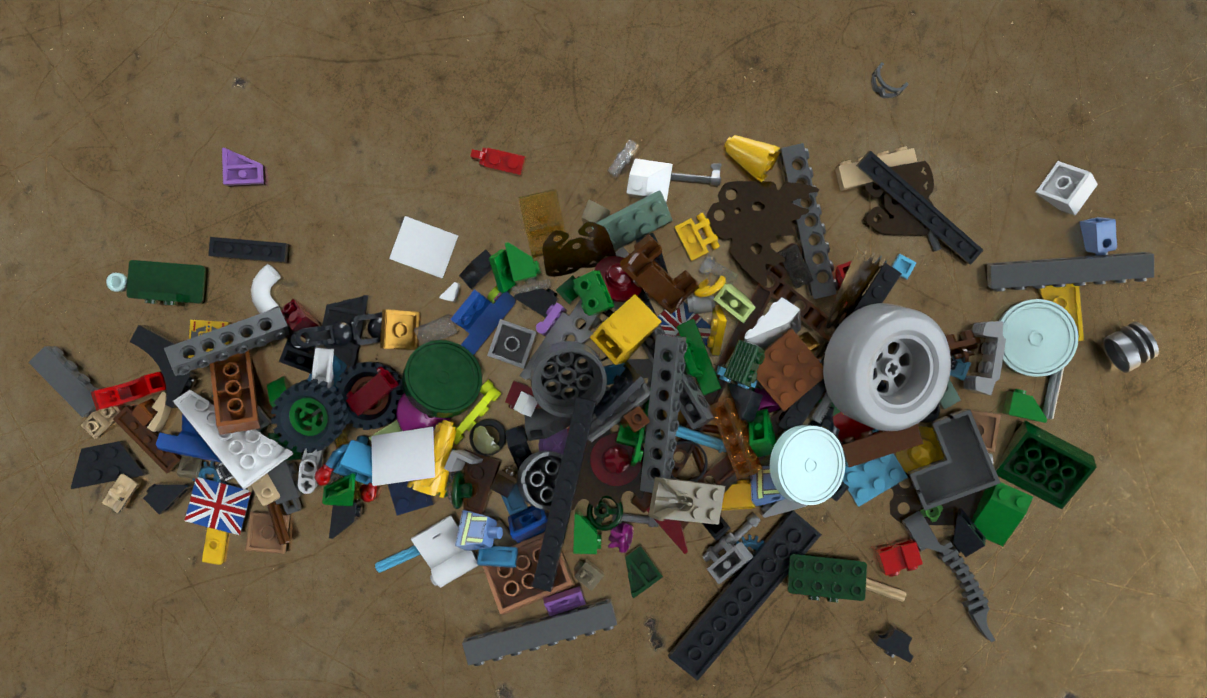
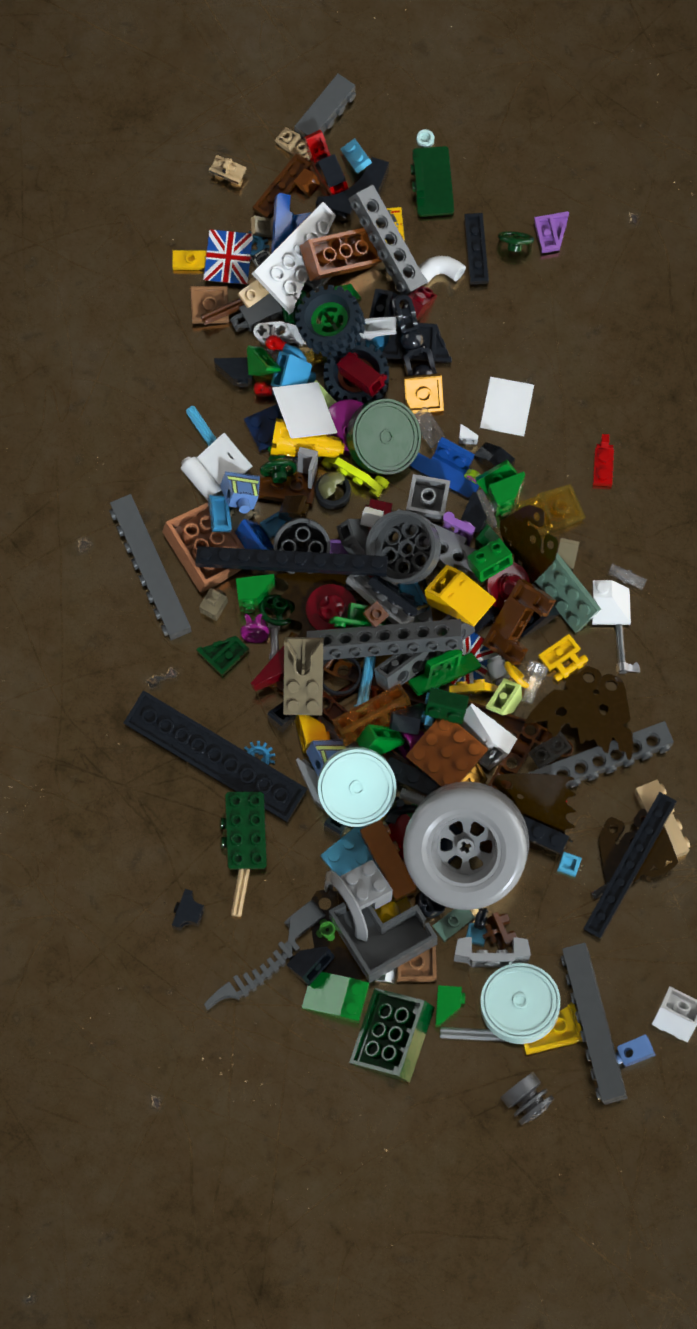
camera: 85 degrees right, 15 degrees down
black wing [71,441,146,489] -> none
black slope [143,482,193,515] -> none
tan slope [147,391,171,432] -> none
black slope [505,425,533,470] -> none
medium lavender plate [543,586,586,616] -> none
light grey brick [702,533,753,584] -> none
yellow cone [724,135,780,182] -> none
light grey bar [731,513,761,547] -> none
red brick [875,539,923,577] -> none
none -> black slope [315,154,346,188]
none -> light grey piece [324,860,393,942]
none -> medium azure plate [340,138,372,174]
none -> dark green piece [498,231,534,252]

